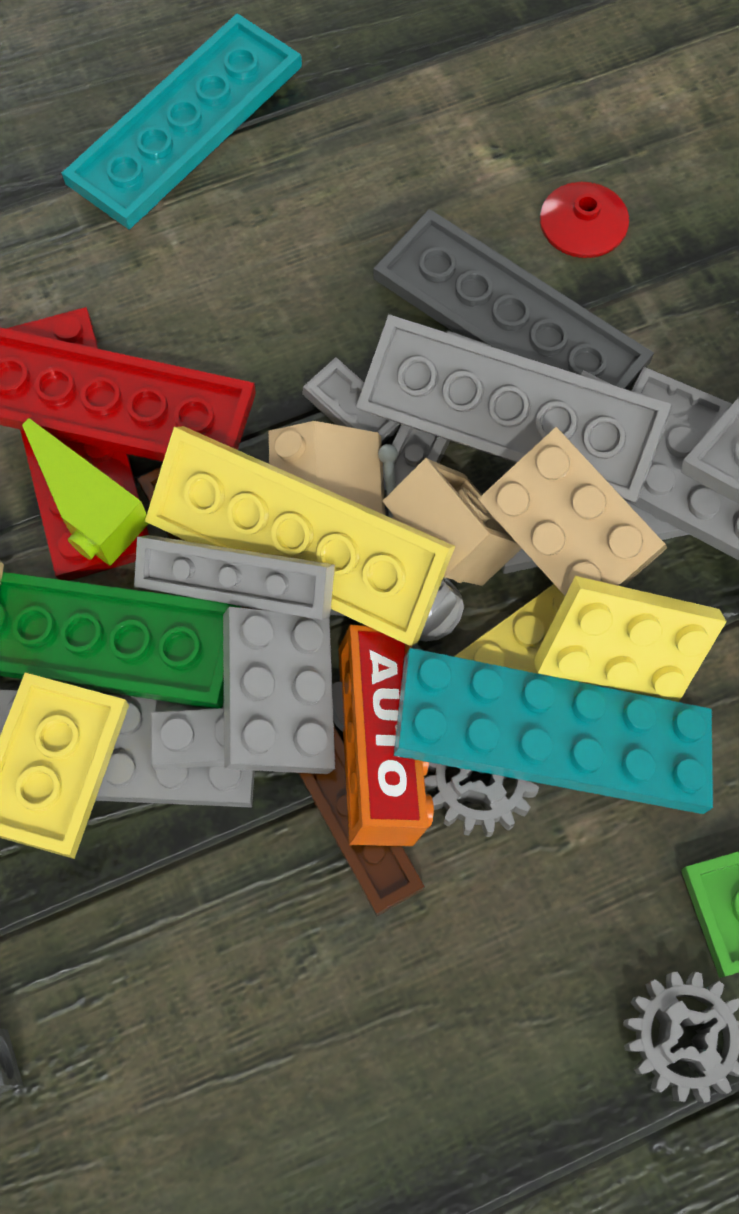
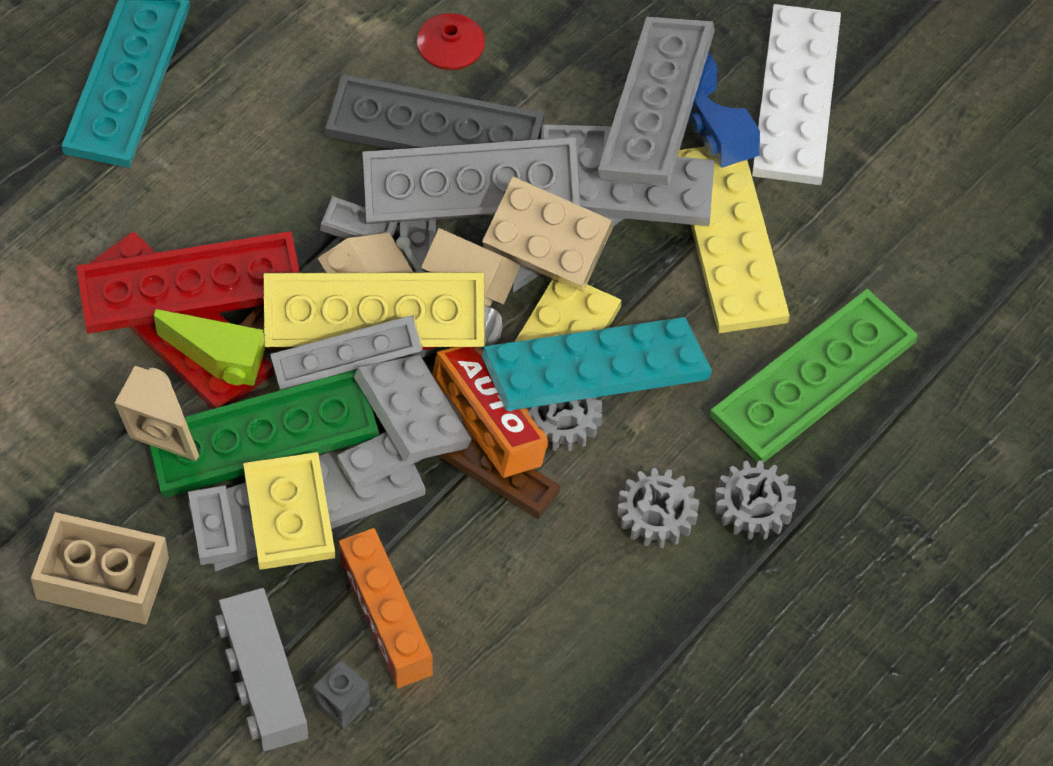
camera: 30 degrees left, 10 degrees down
light yellow plate [534,576,726,702] -> none
none -> orange brick [339,528,433,689]
none -> light grey gear [617,468,699,548]

